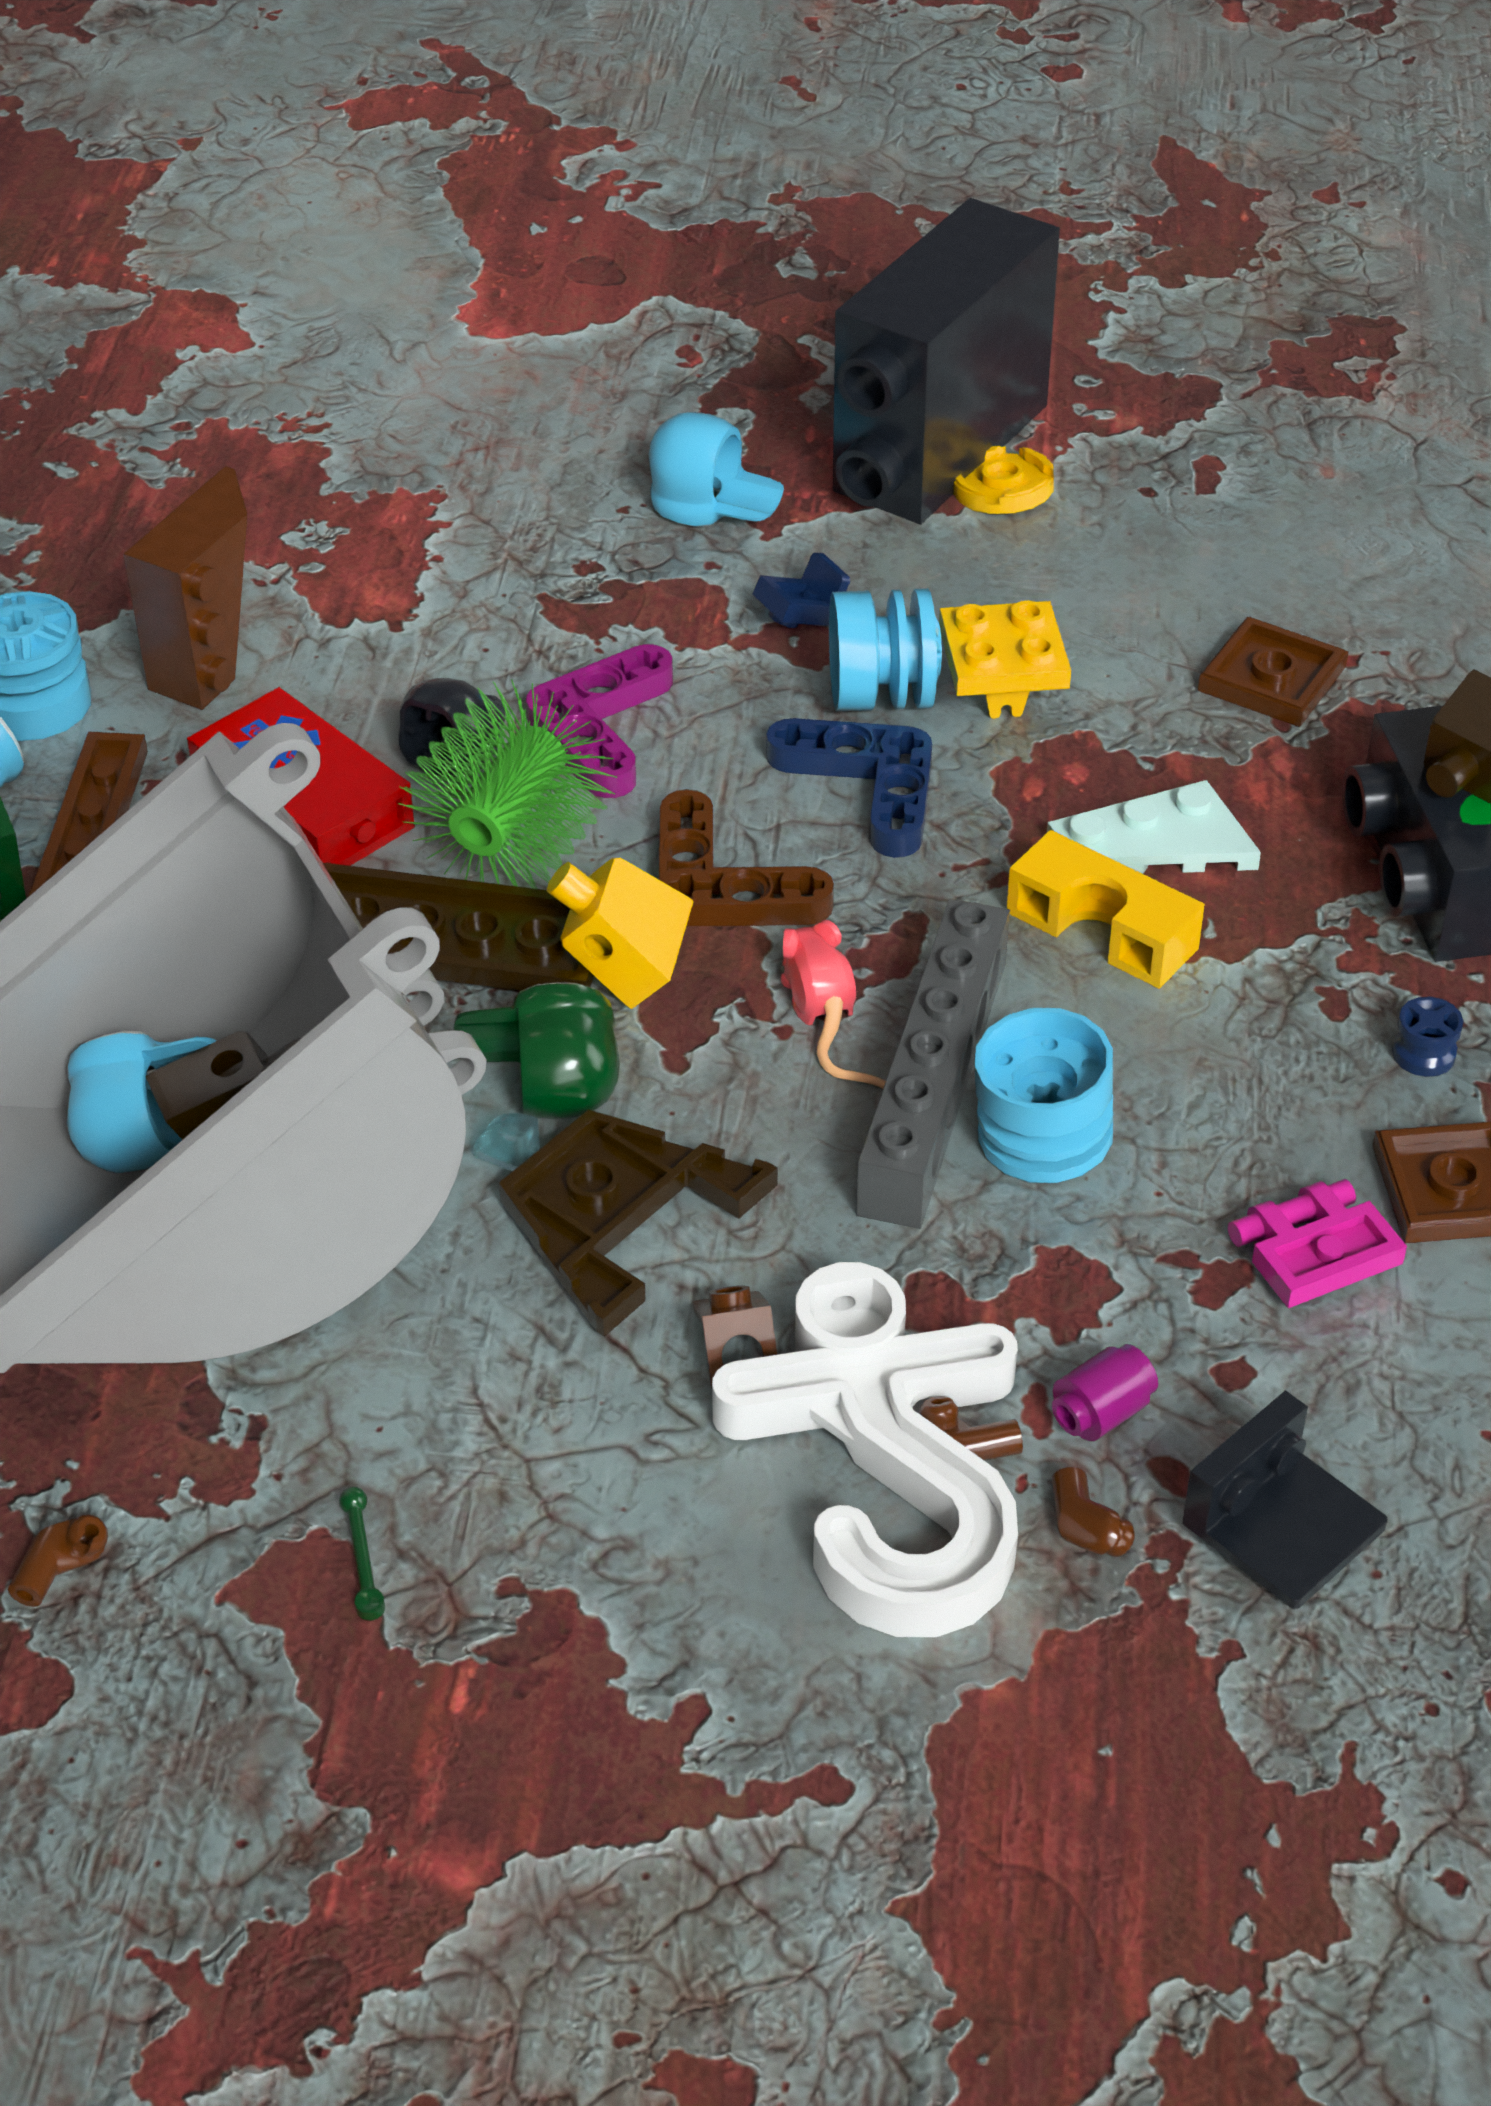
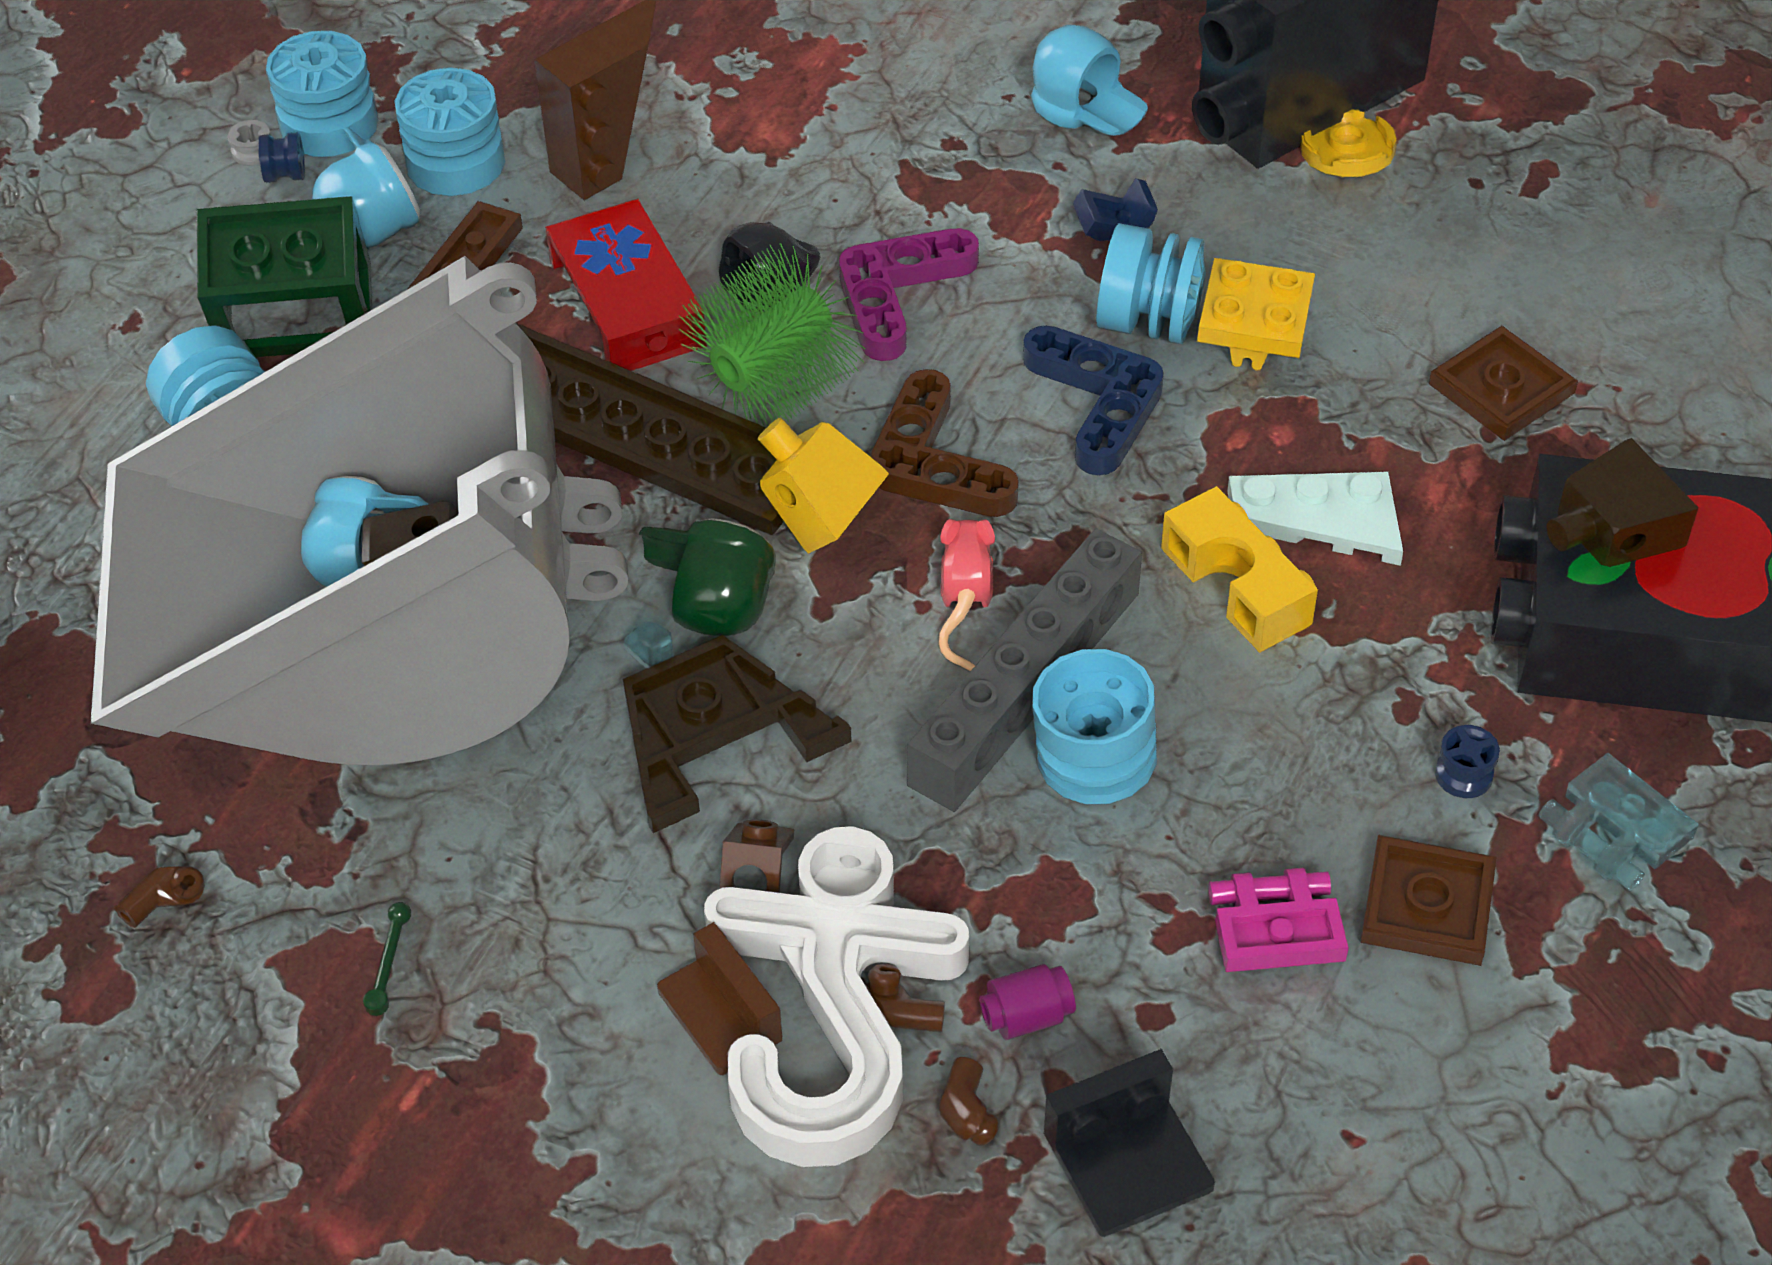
camera: 20 degrees right, 5 degrees up
none -> reddish brown panel [657,922,783,1075]

